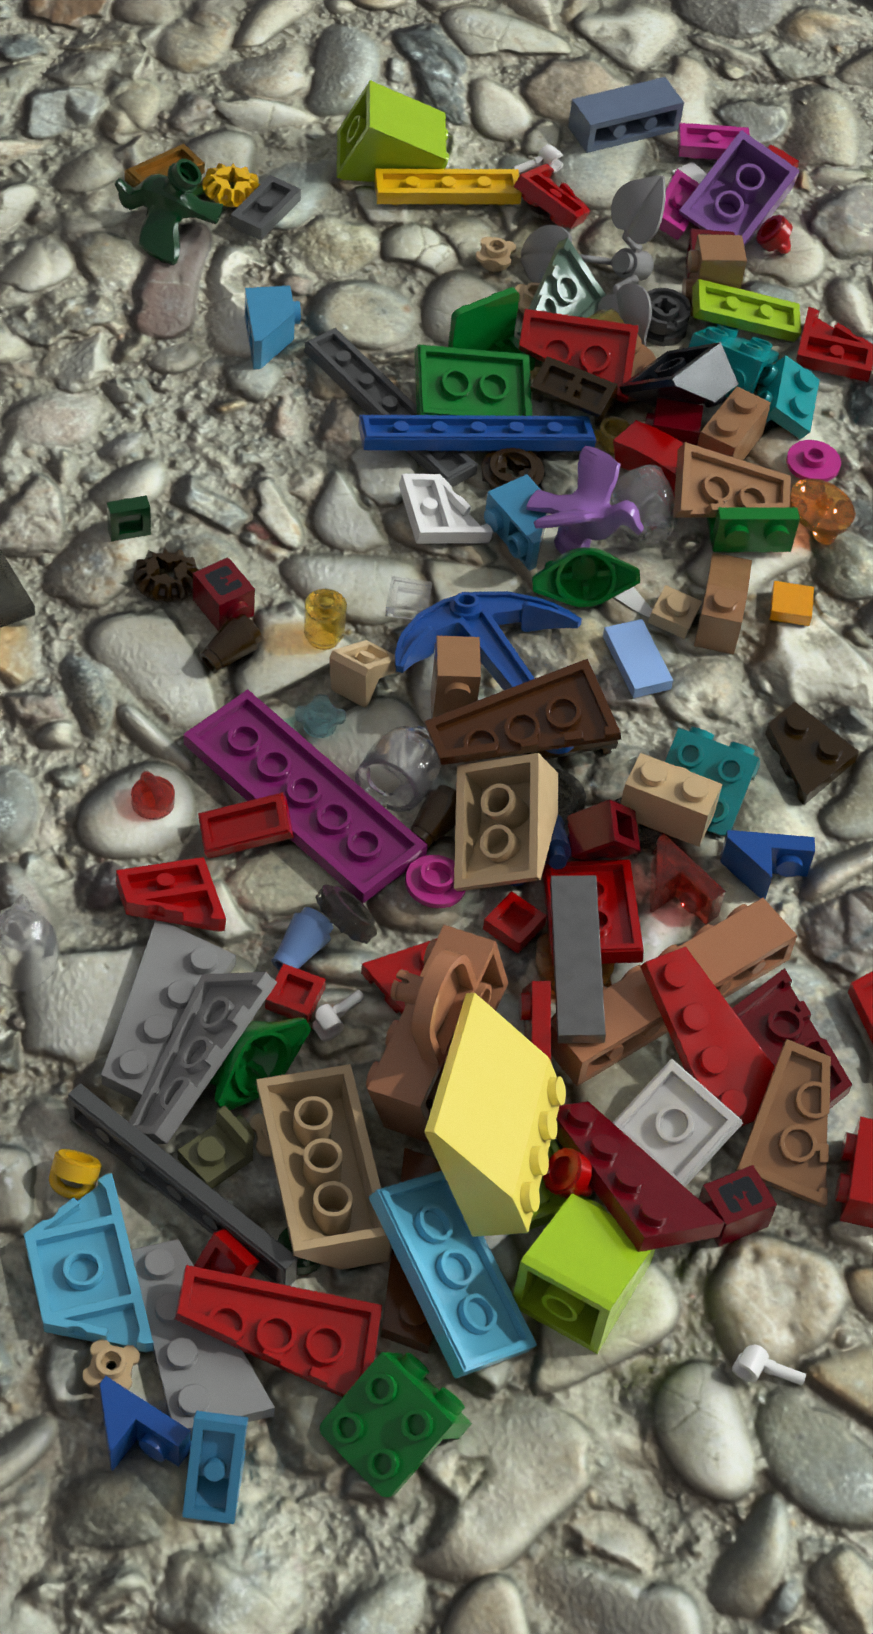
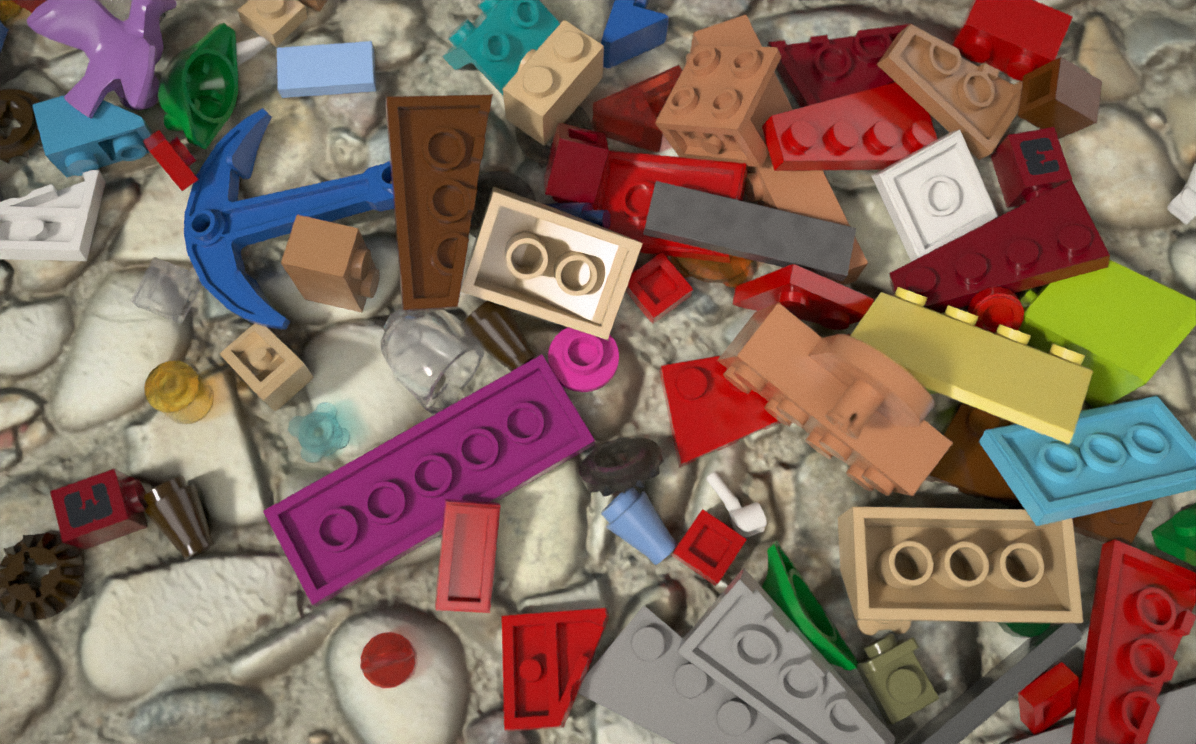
camera: 75 degrees left, 20 degrees up
none -> red plate [143,130,198,191]
none -> nougat bracket [655,45,781,167]
none -> reddish brown brick [1018,57,1102,139]

